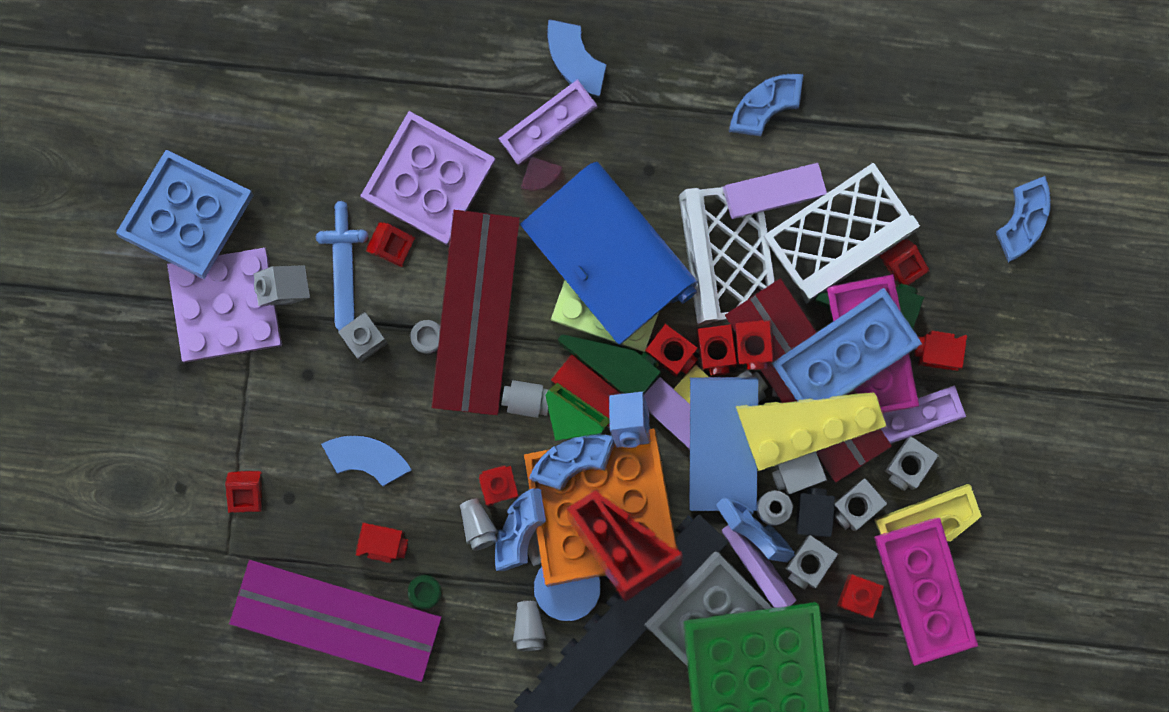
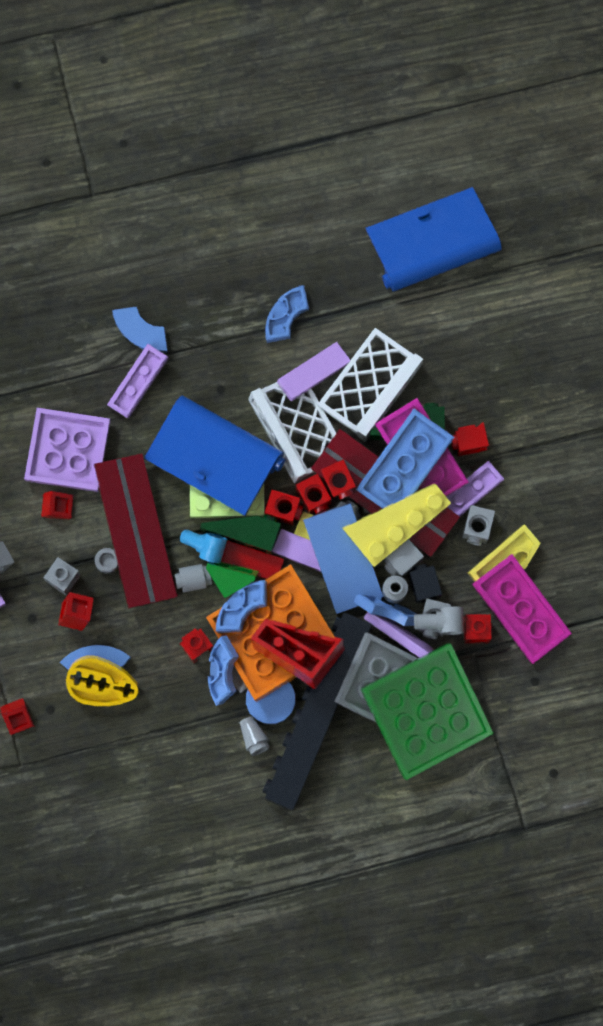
camera: 25 degrees left, 5 degrees down
magenta tile [229,560,442,682] -> none
medium blue sword [316,201,368,330] -> none
red window [355,523,409,563] -> none
dark green tile [408,575,442,609] -> none
light grey cone [460,498,498,551] -> none
clear pink tile [521,157,563,191] -> none
medium blue brick [609,392,650,448] -> none
light grey brick [833,478,887,531] -> none
red slope [880,239,930,285] -> none
medium blue tile [995,176,1050,262] -> none
none -> red brick [58,592,94,631]
none -> yellow piece [66,655,139,706]
none -> dark azure pin [180,530,227,563]
none -> blue door [366,187,502,292]
none -> light grey pin [414,607,464,635]

